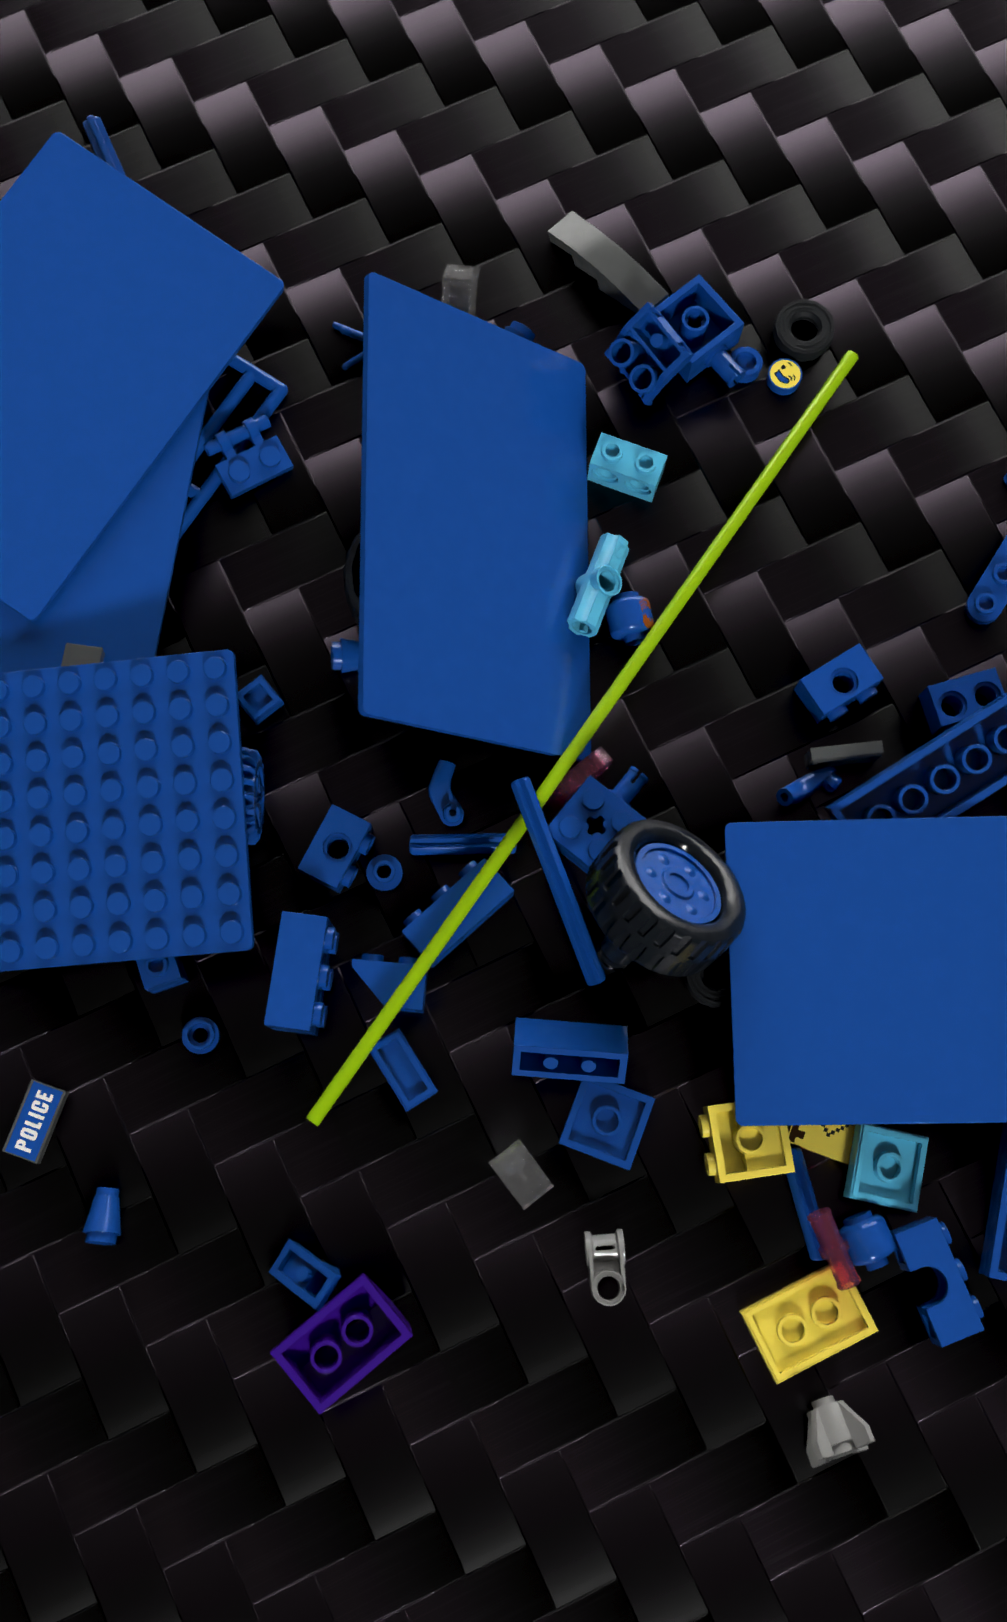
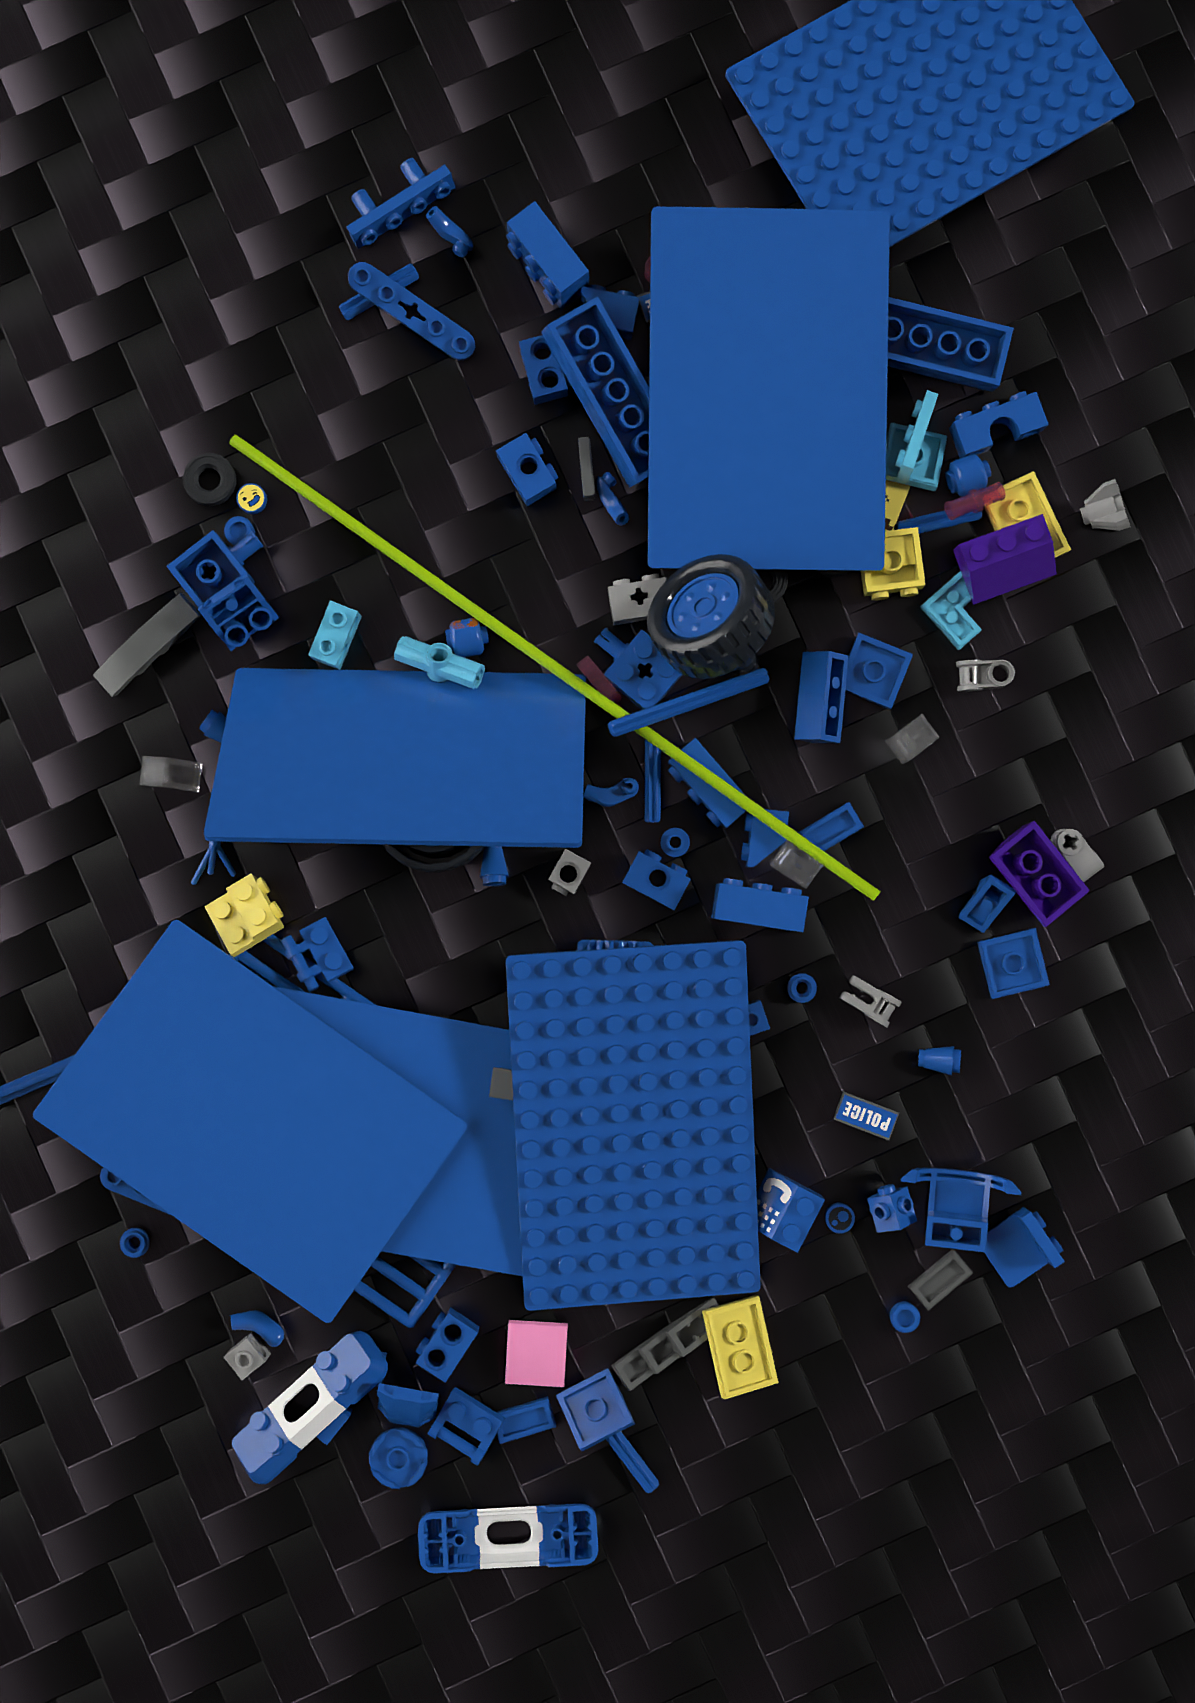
camera: 90 degrees left, 10 degrees up
blue tile [238,675,284,726] -> none
none -> light yellow plate [204,873,284,957]
none -> light grey brick [548,849,591,896]
none -> light grey brick [608,574,666,625]
none -> clear slope [769,839,823,888]
none -> light grey piece [839,975,902,1028]
none -> medium azure plate [895,390,938,482]
none -> medium azure tile [920,571,982,650]
none -> dark purple slope [953,514,1057,605]
none -> blue tile [977,928,1050,999]
none -> light grey piece [1050,829,1104,882]

